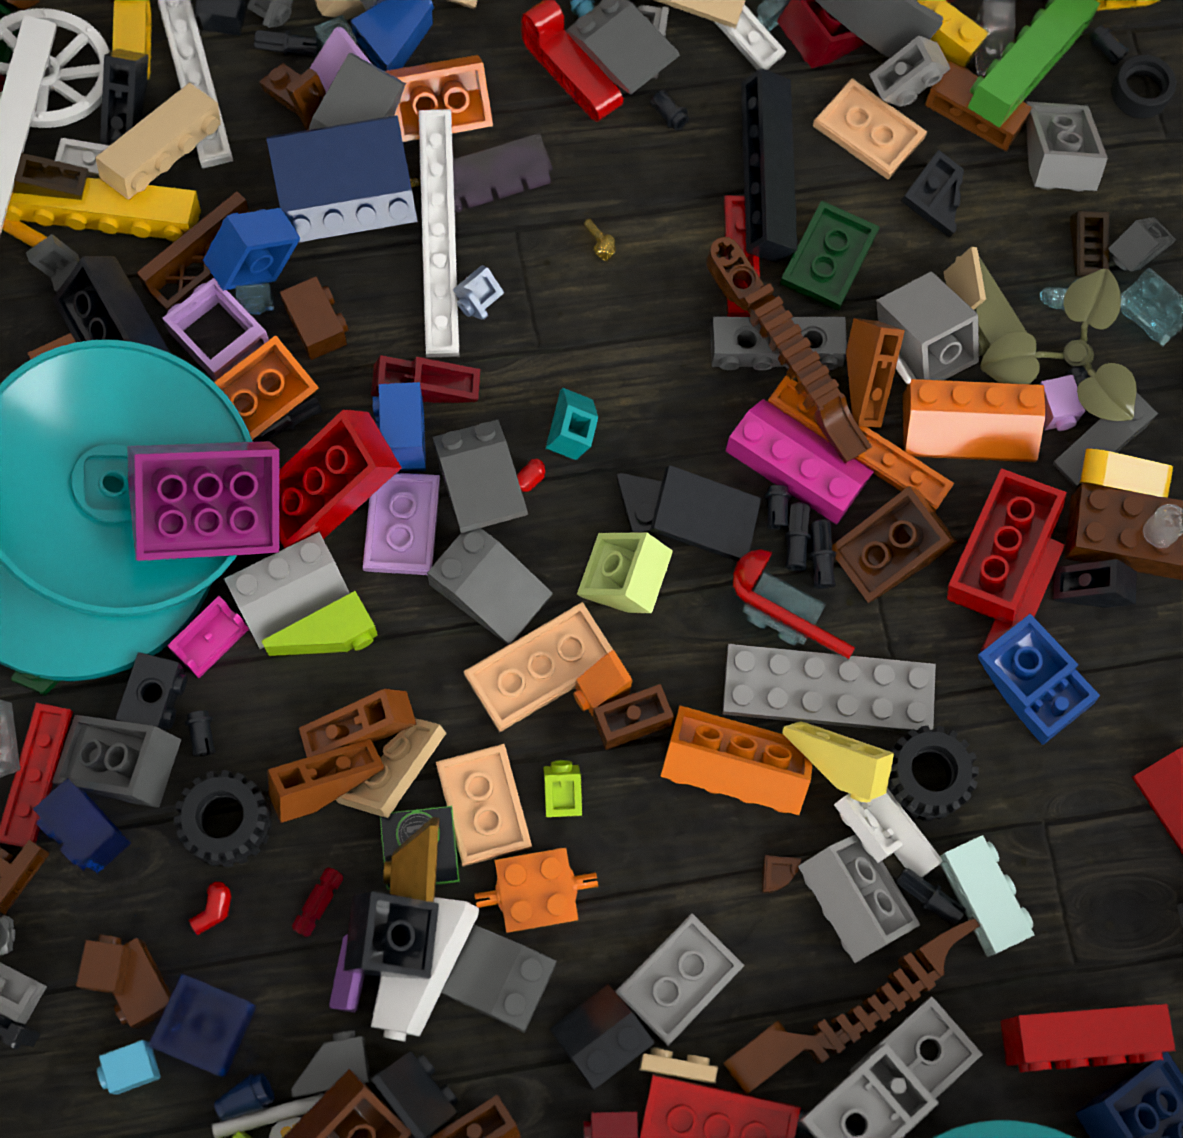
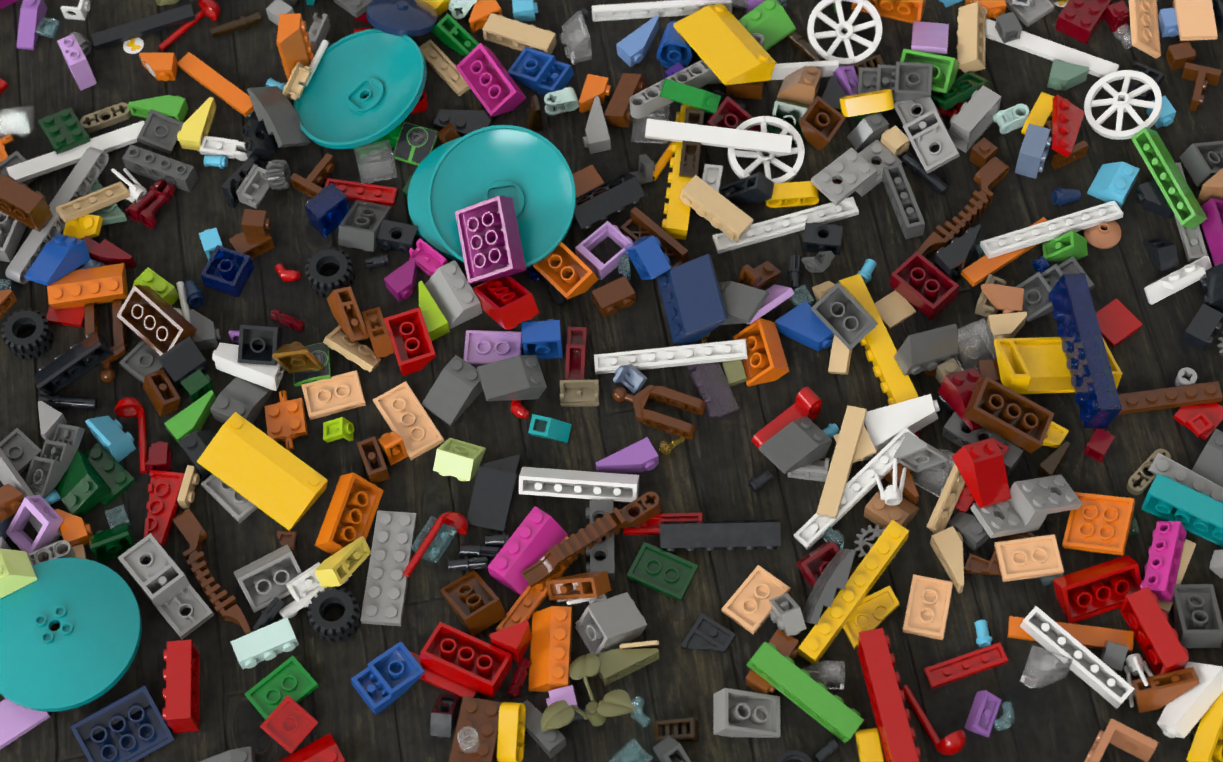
camera: 100 degrees right, 10 degrees down
none -> bright green slope [164,390,216,447]
none -> dark green brick [180,369,214,402]
none -> yellow slope [197,412,328,531]
none -> green plate [244,655,319,720]
none -> red tile [260,695,319,754]
none -> magenta slope [384,258,418,302]
none -> red slope [384,307,436,376]
none -> red slope [489,620,532,663]
none -> dark red axle [508,658,531,698]
none -> white brick [519,467,639,502]
none -> dark tan hinge [560,380,599,407]
none -> medium lavender slope [595,437,659,473]
none -> reddish brown piece [612,385,707,439]
none -> olive tile [722,360,748,387]

